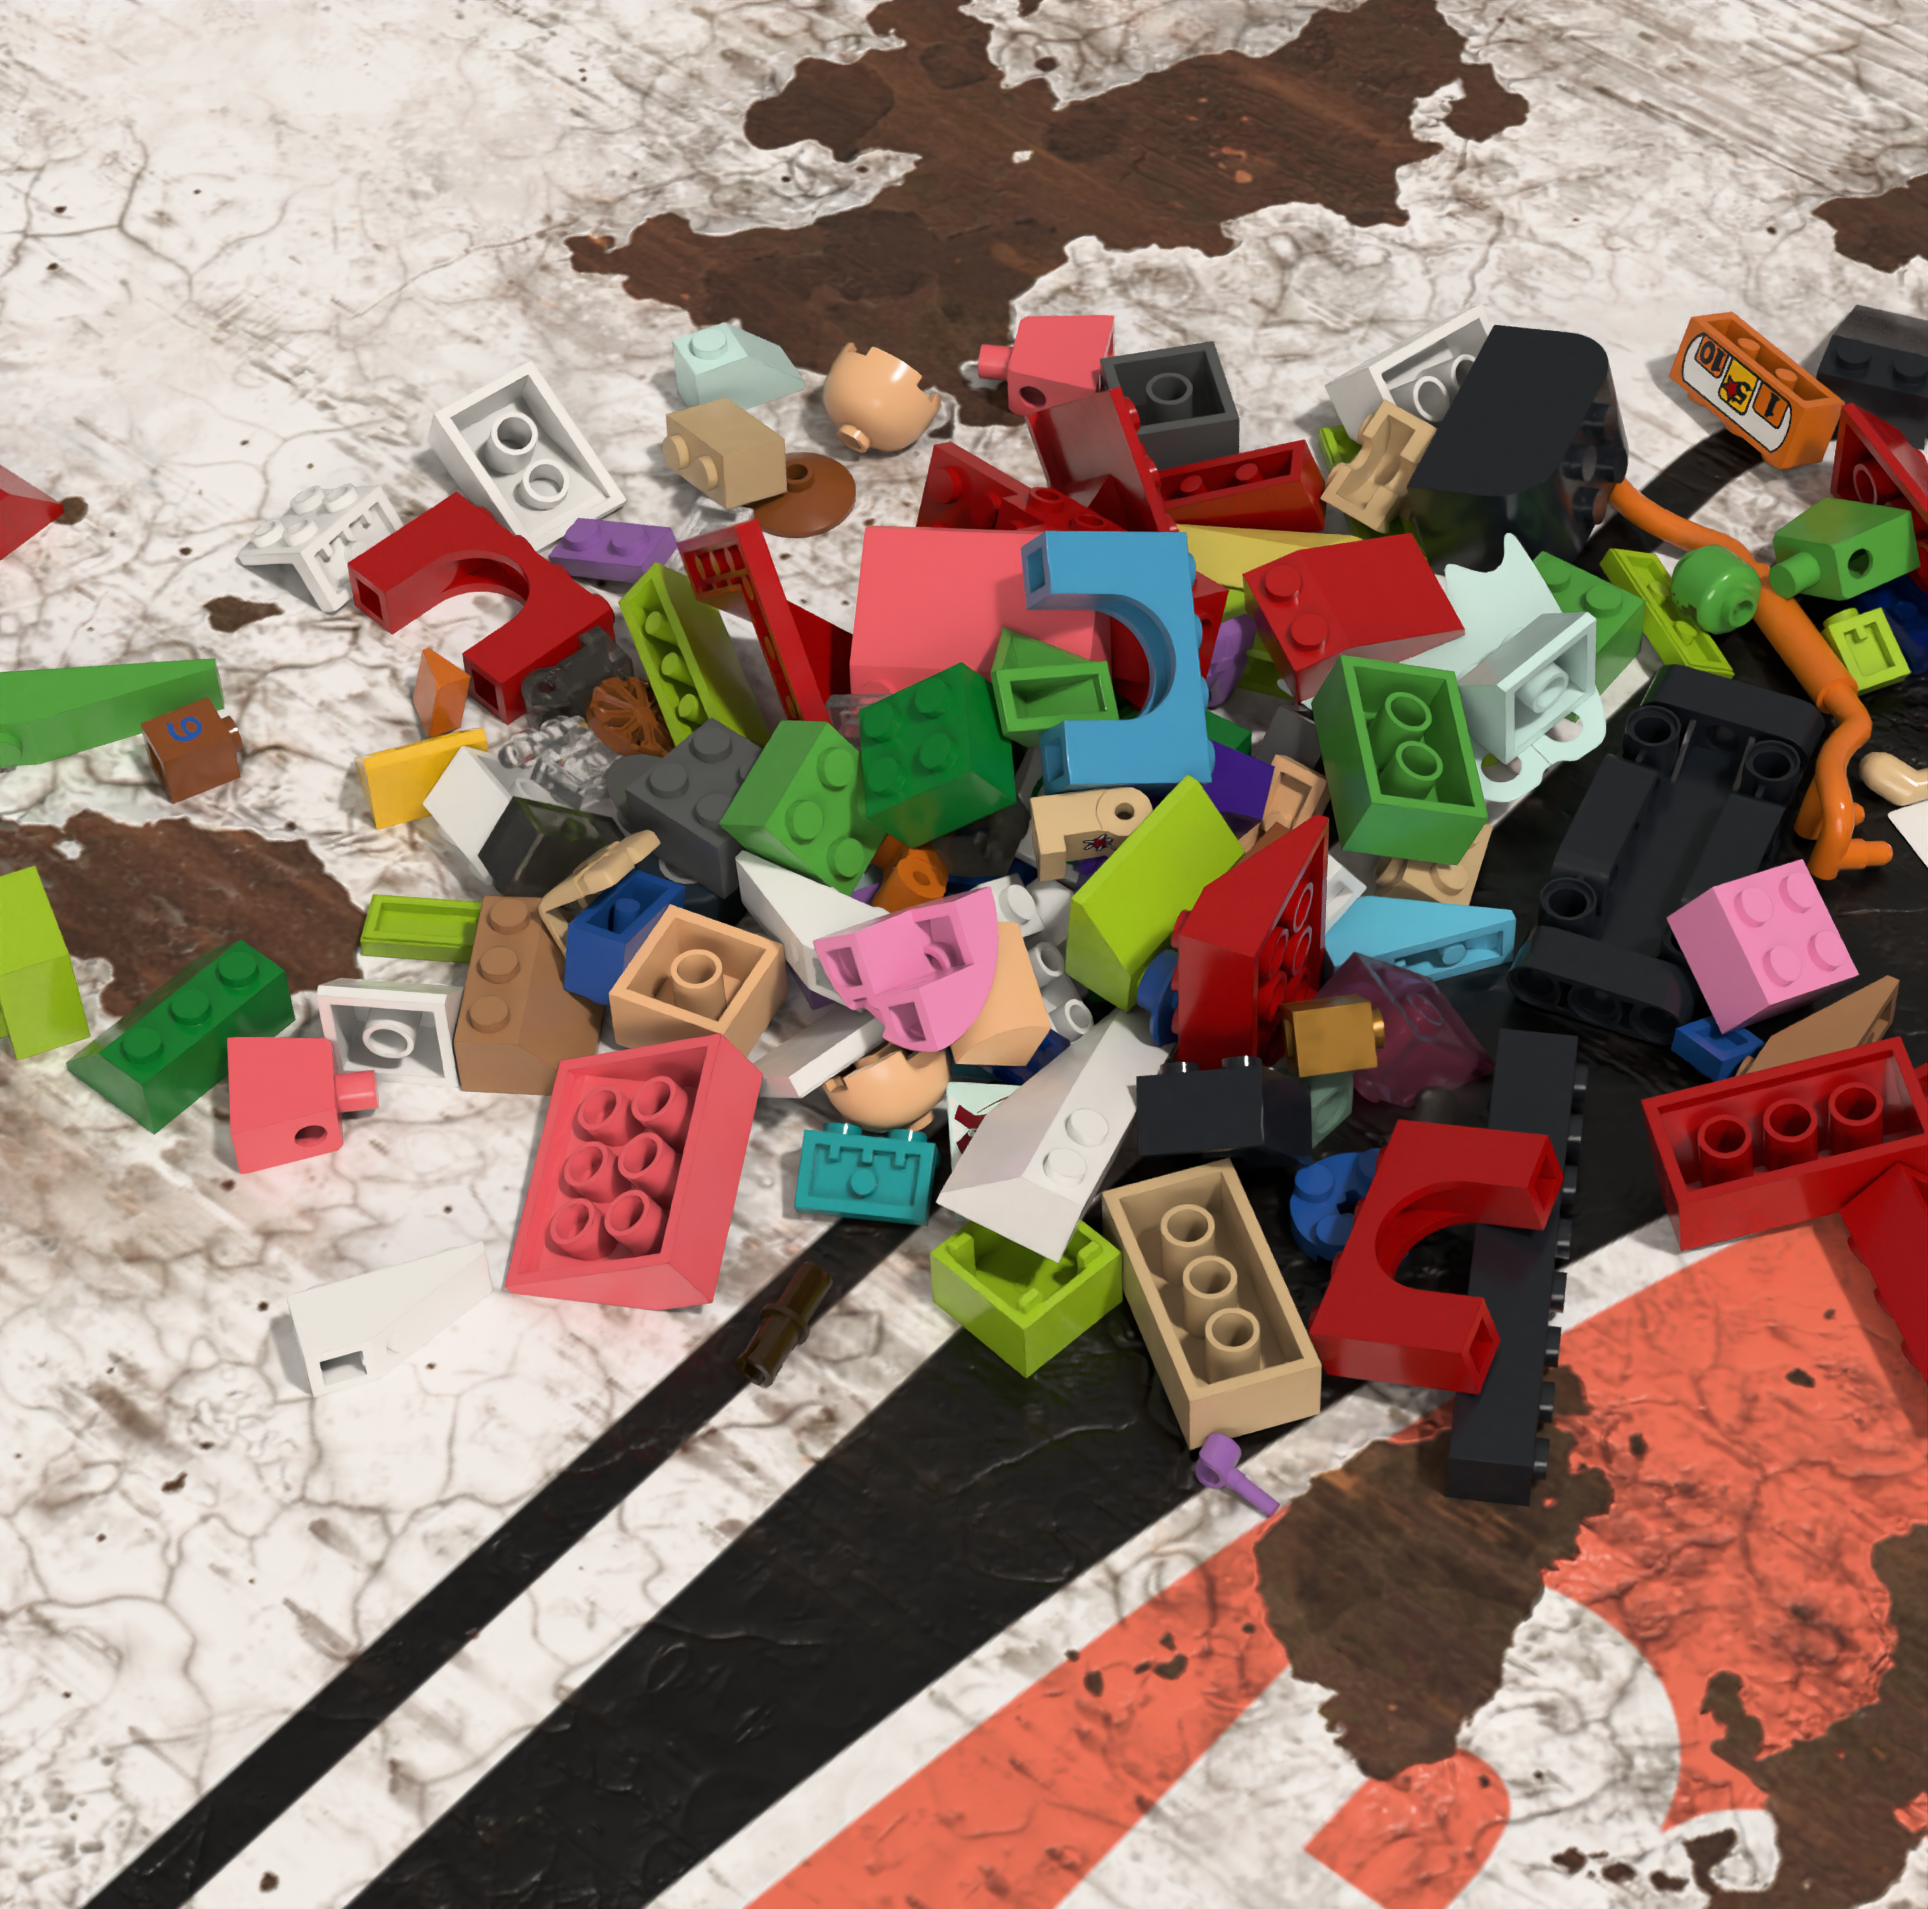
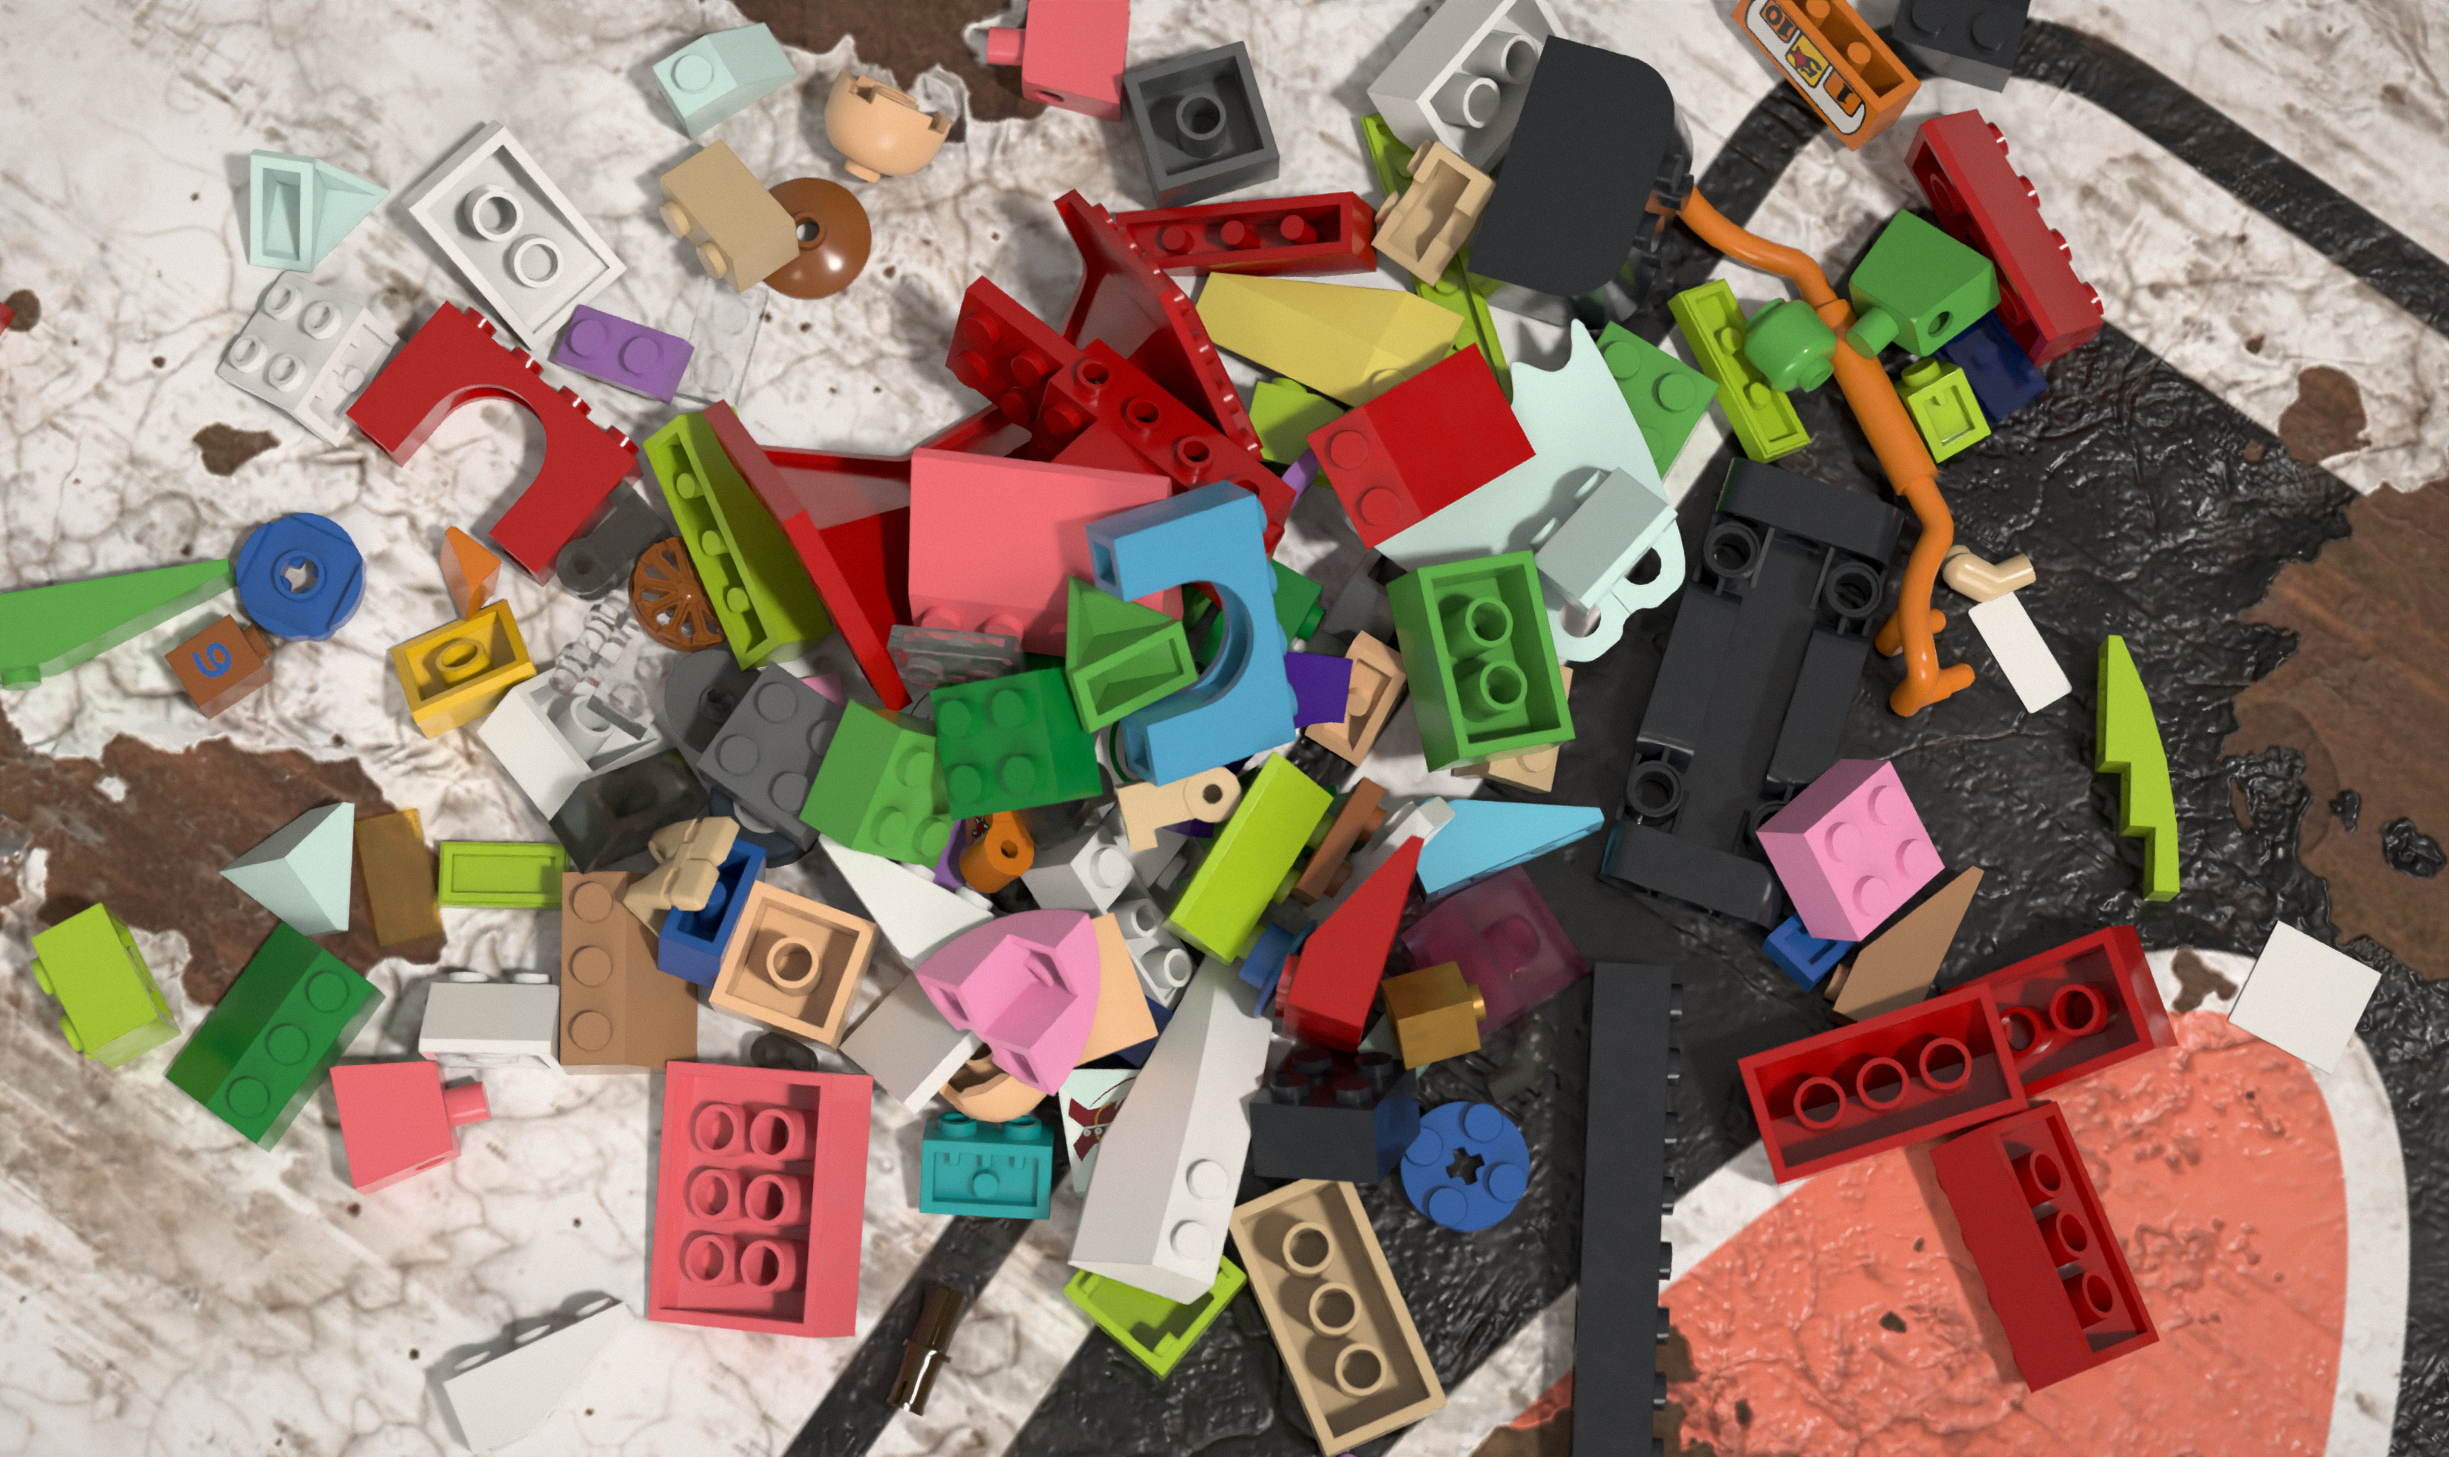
camera: 10 degrees left, 30 degrees up
red arch [1308,1119,1564,1395] -> none
none -> light aqua slope [219,802,355,937]
none -> blue plate [236,513,366,642]
none -> light aqua slope [250,149,391,273]
none -> clear yellow tile [354,808,446,949]

